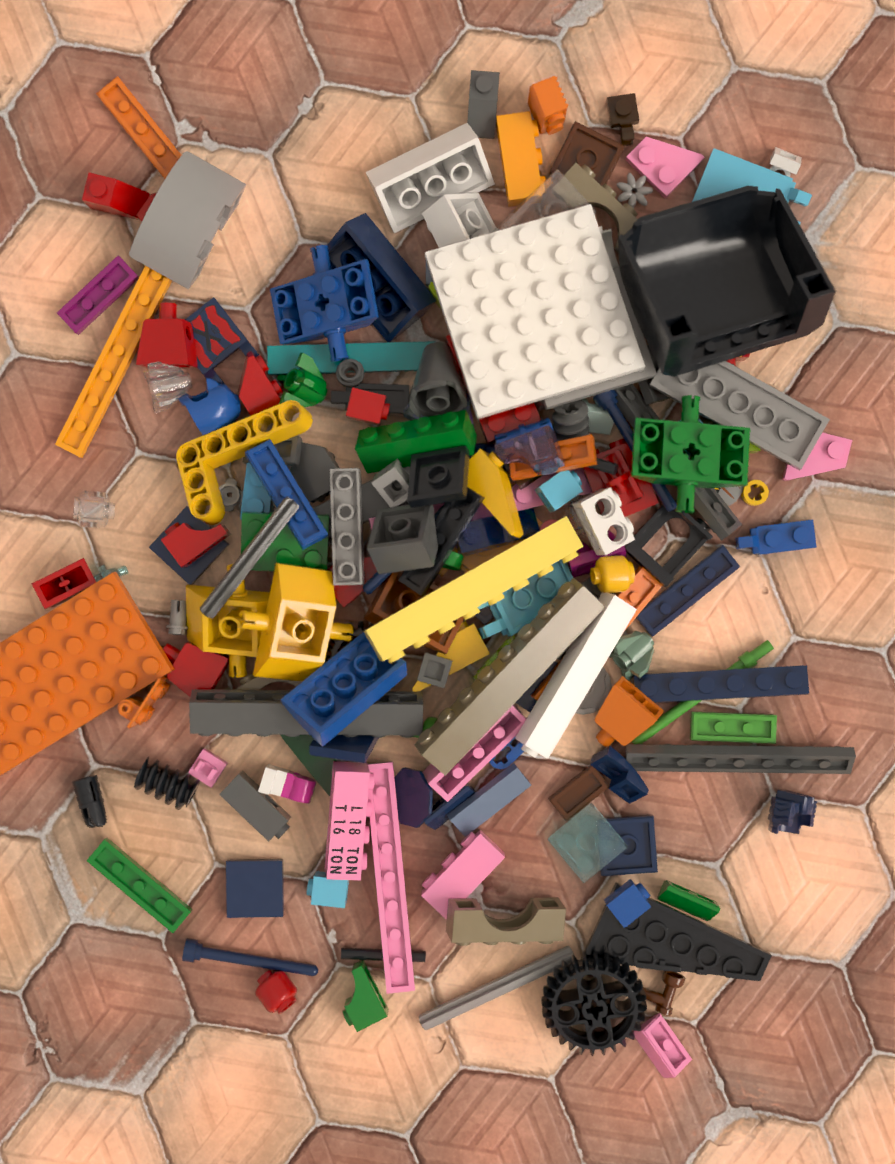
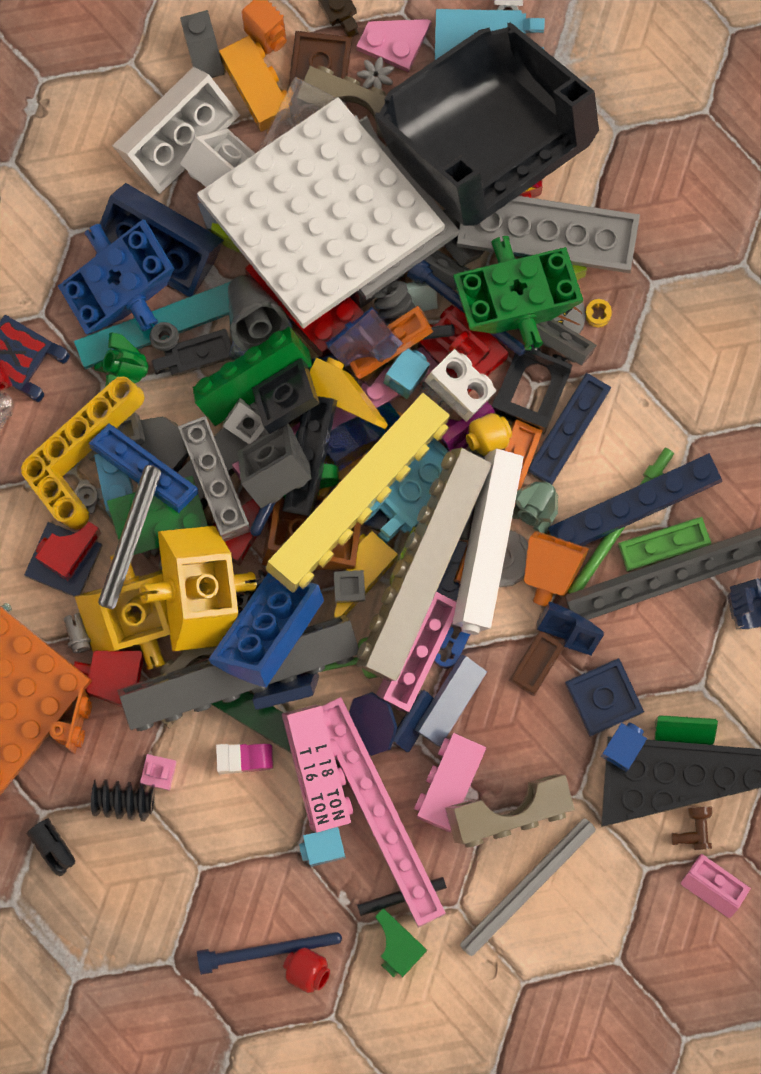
camera: 15 degrees left, 10 degrees down
green plate [87,838,193,933] -> none
blue piece [178,378,241,435] -> none
dark grey brick [219,771,291,842] -> none
dark blue tile [226,859,284,918] -> none
red slope [238,351,283,416] -> none
red brick [346,388,390,426] -> none
black gear [541,950,647,1057] -> none
clear light blue plate [548,802,628,883] -> none
blue hinge [735,520,817,555] -> none
bright pink wing [782,433,852,481] -> none

